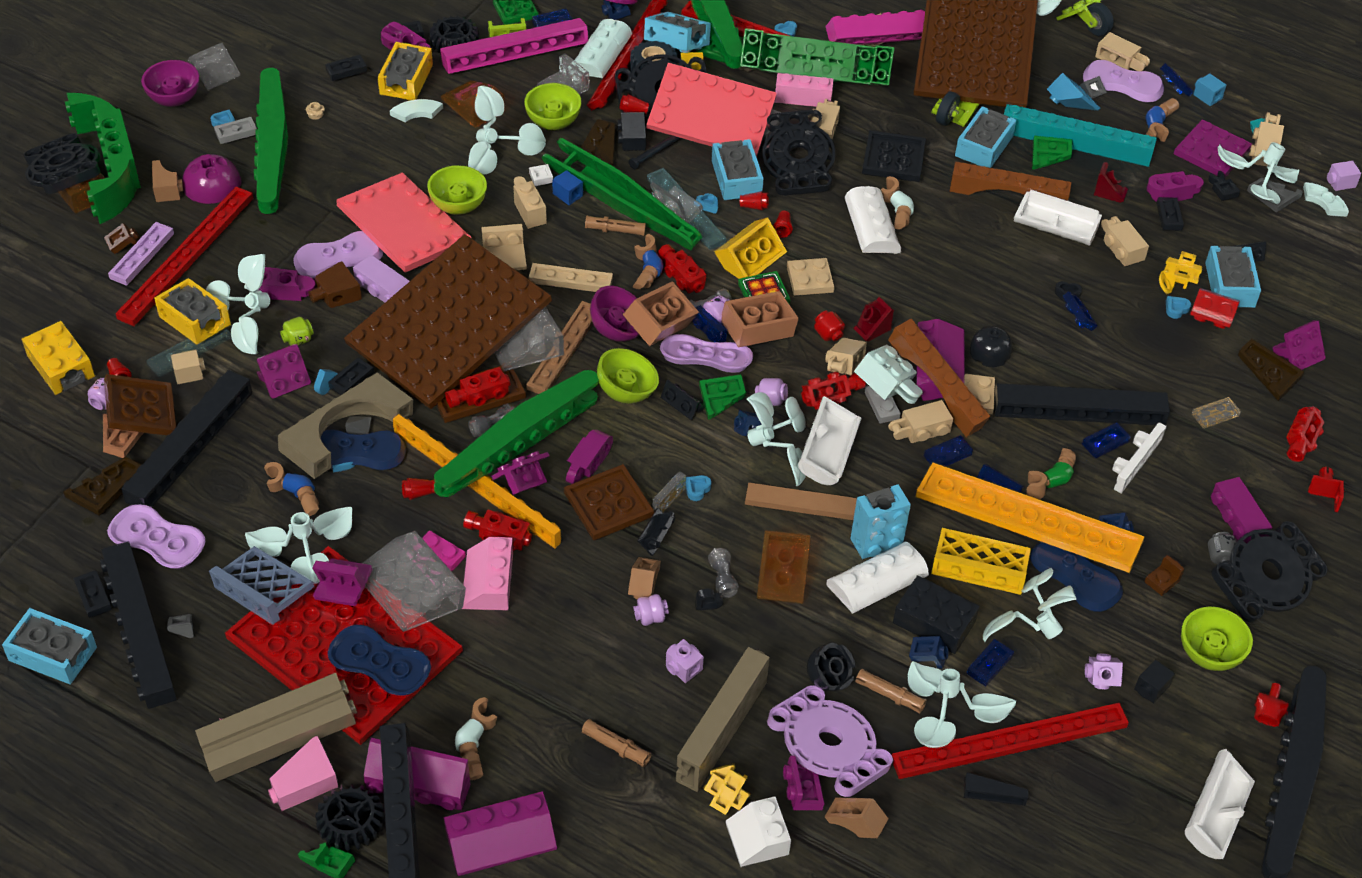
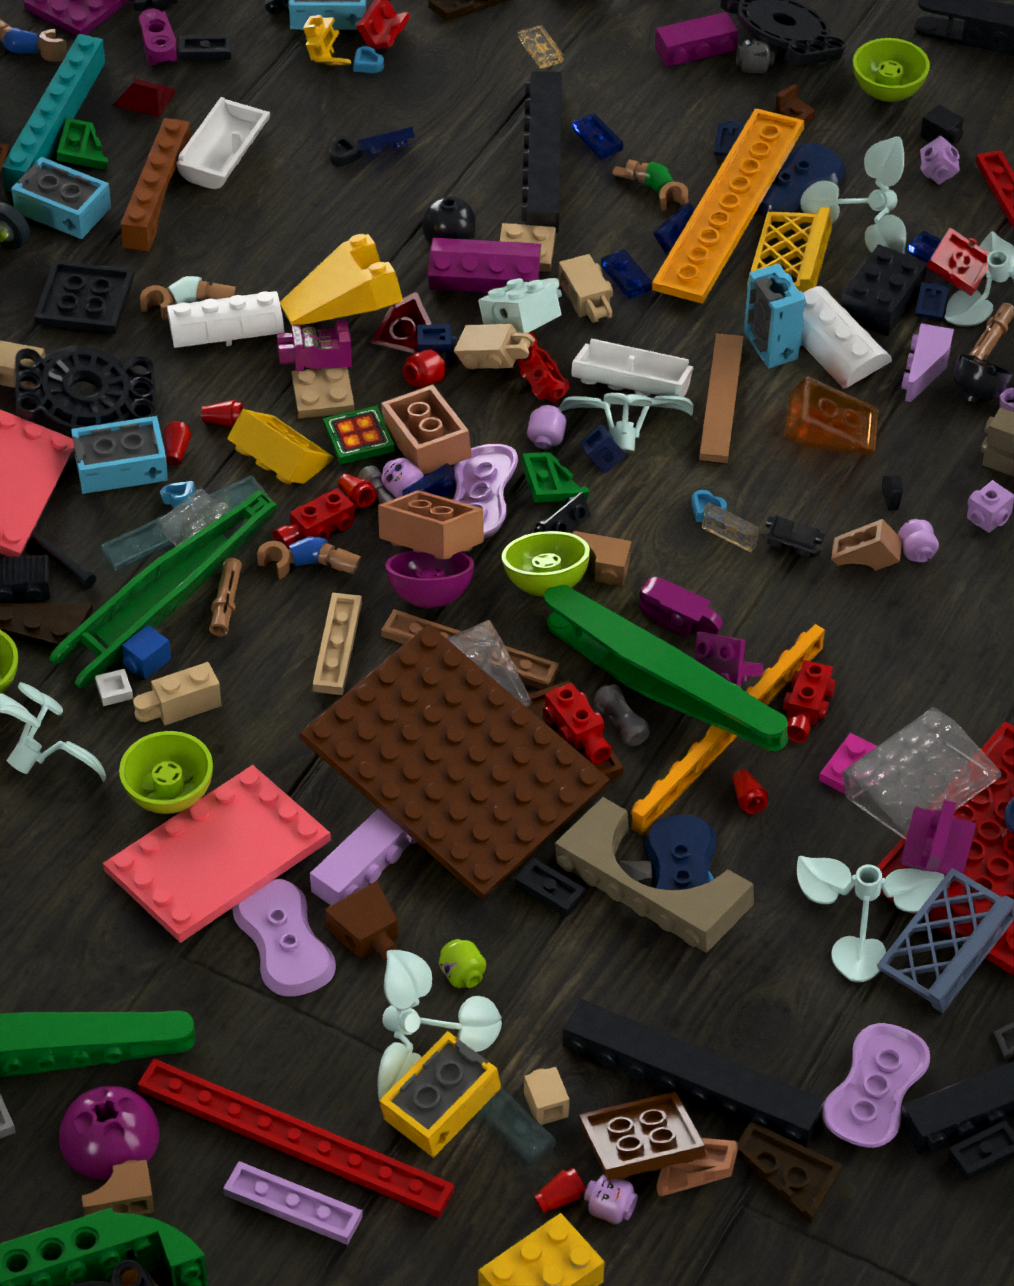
camera: 90 degrees left, 0 degrees up
reddish brown bracket [104,223,140,254] -> none
magenta bracket [257,344,311,398] -> none
magenta piece [259,267,316,301] -> none
medium nougat piece [264,462,319,517] -> none
dark azure tile [314,369,338,395] -> none
bright pink slope [461,537,513,610] -> none
tan bracket [482,224,527,270] -> none
reddish brown plate [564,464,654,541] -> none
clear piece [708,548,739,598] -> none
light grey plate [865,386,901,423] -> none
dark orange arch [888,319,990,438] -> none
tan brick [1101,216,1149,266] -> none
white hinge [1113,422,1167,494] -> none
red piece [1254,683,1289,727] -> none
none -> magenta hips [277,320,352,371]
none -> yellow wedge [280,234,403,325]
none -> red cone [338,474,376,508]
none -> dark blue bracket [417,324,457,363]
none -> medium nougat arch [573,531,631,586]
none -> lavender slope [902,324,954,402]
none -> plate [926,228,989,296]

